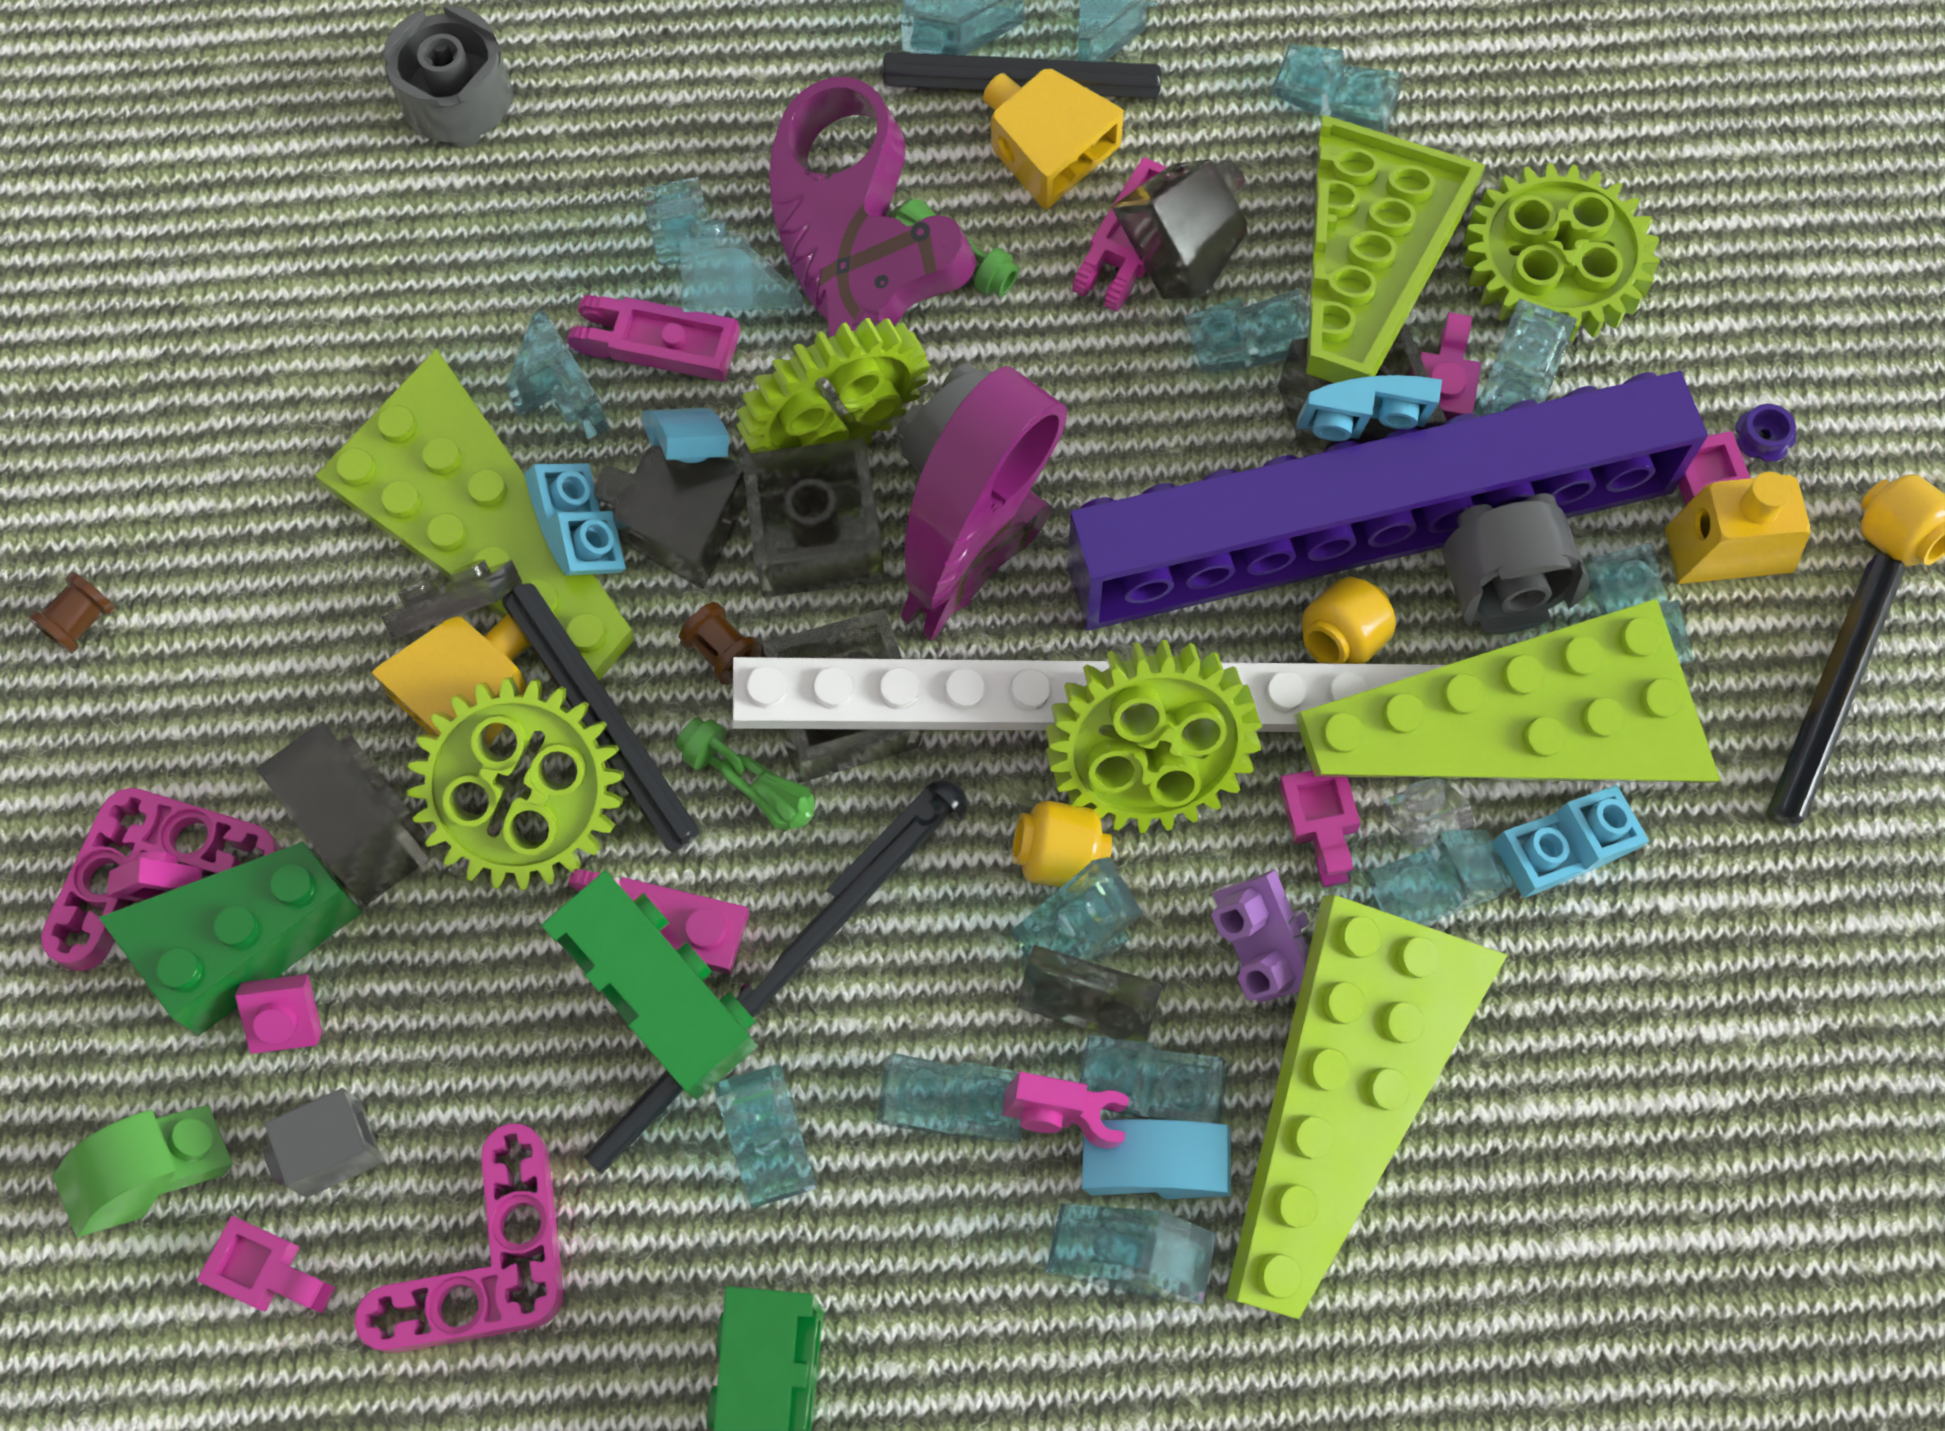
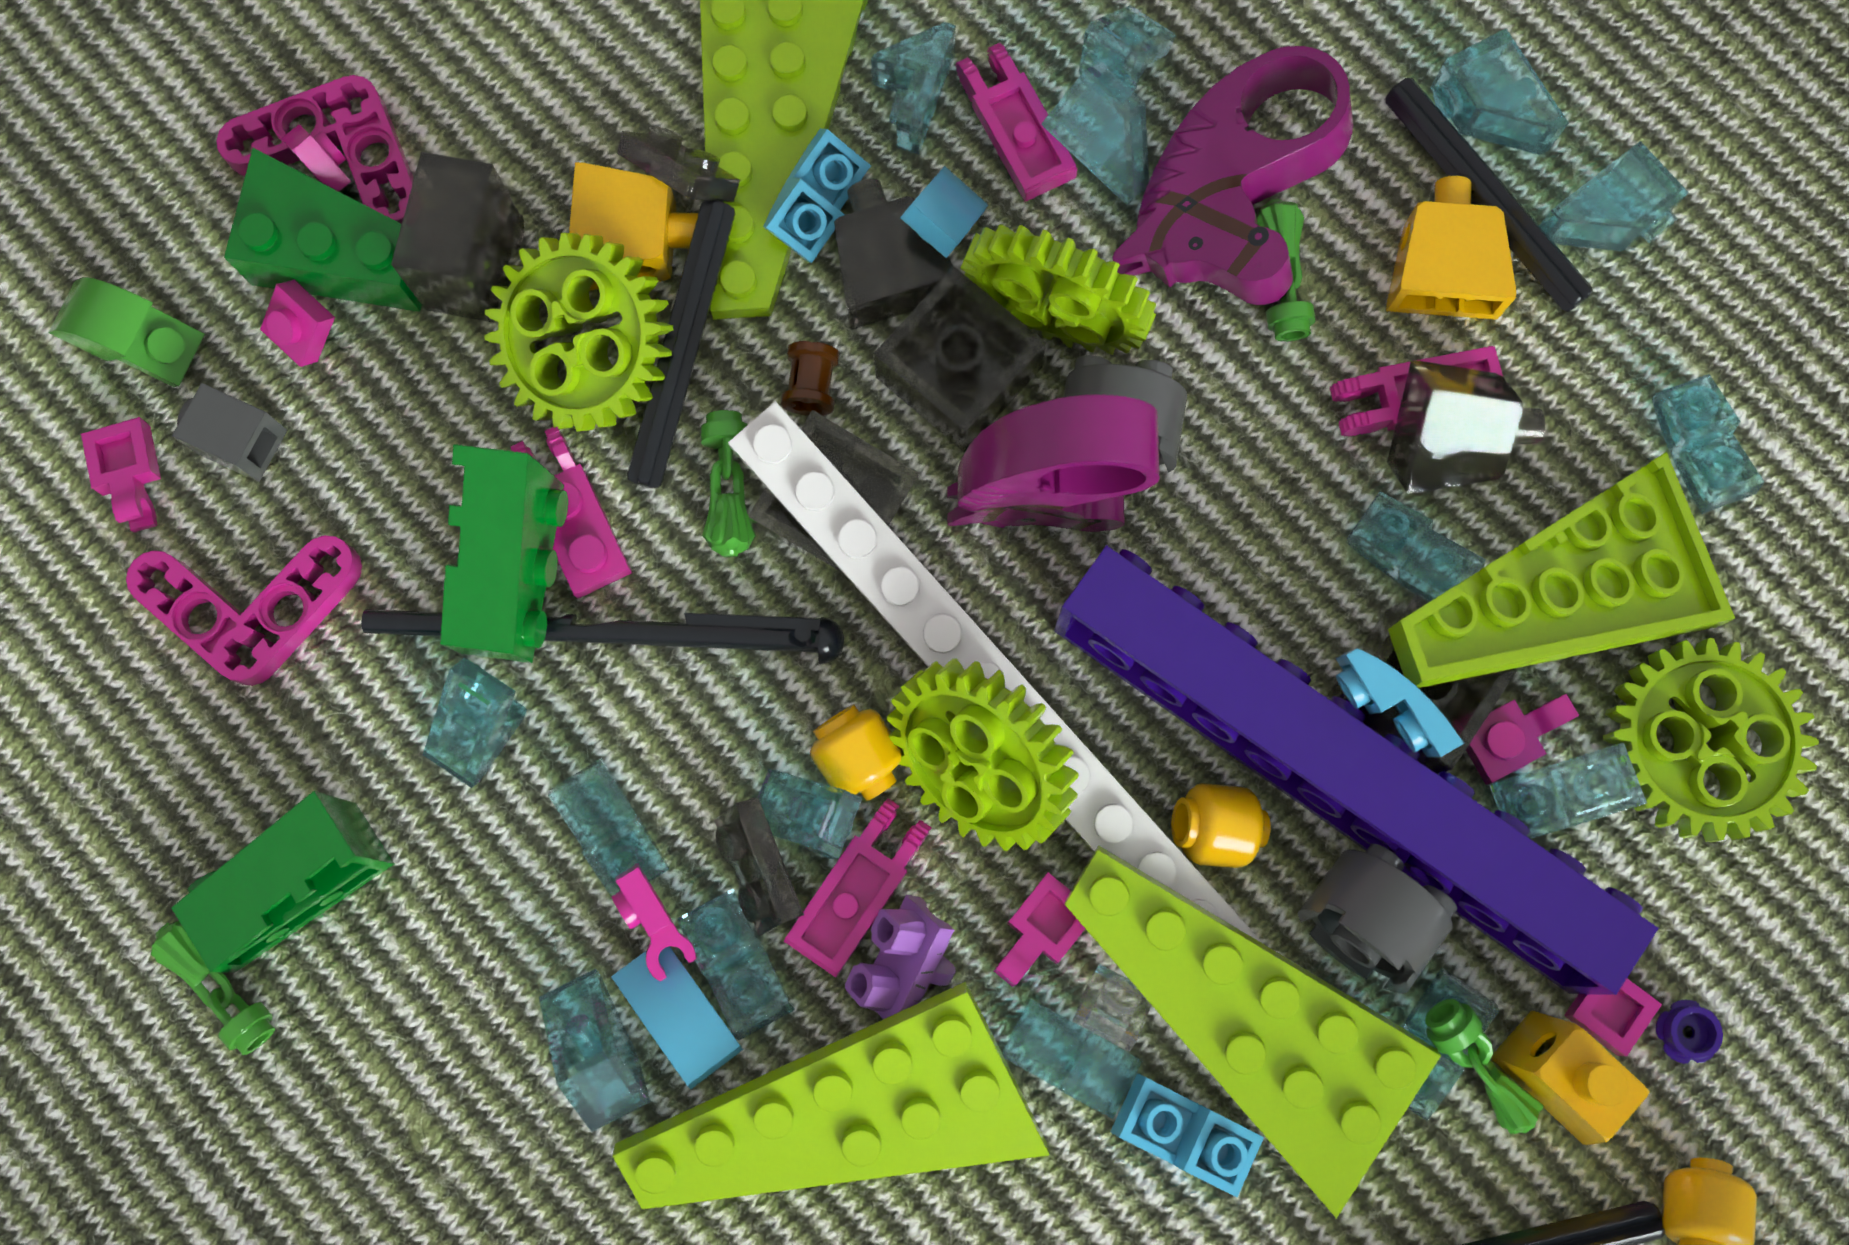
camera: 50 degrees right, 10 degrees up
none -> dark pink hinge [784,798,932,978]
none -> bright green piece [1425,999,1544,1134]

